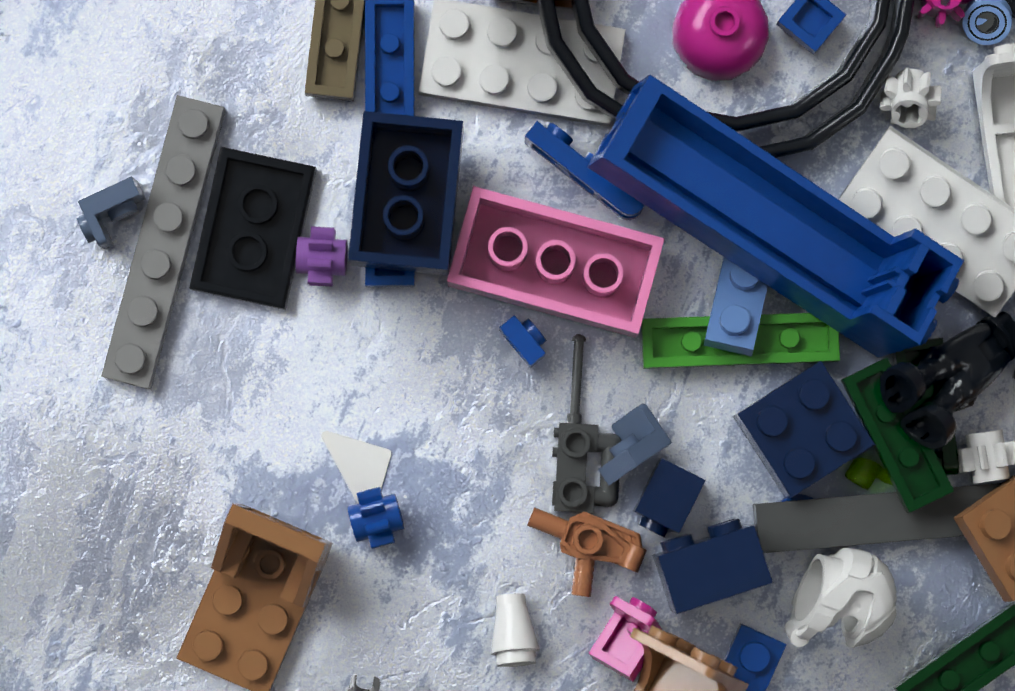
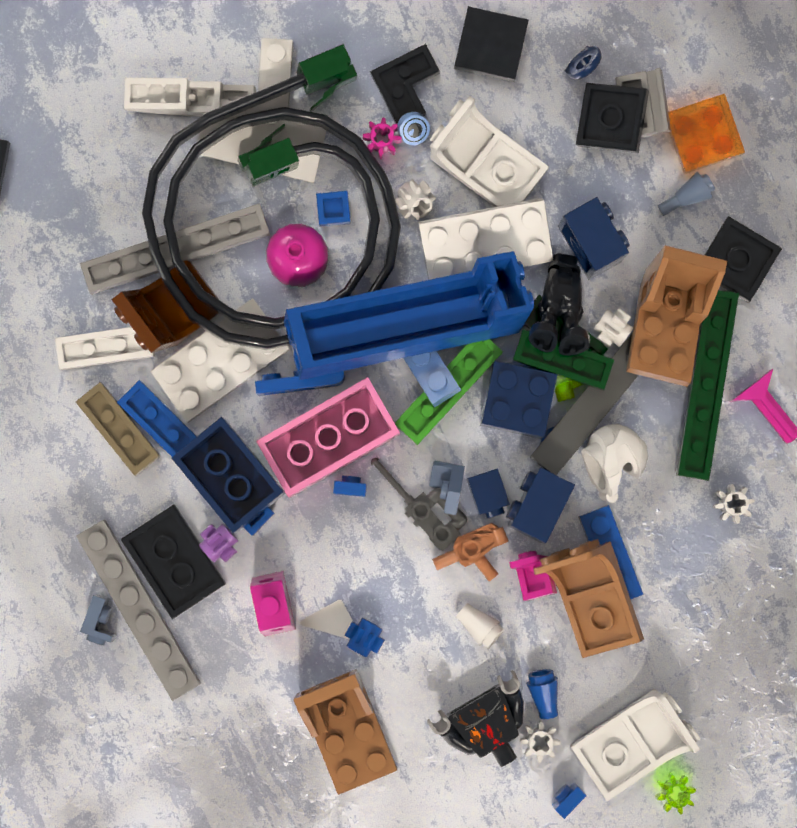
camera: 45 degrees left, 0 degrees up
none -> dark pink torso [250,571,296,637]

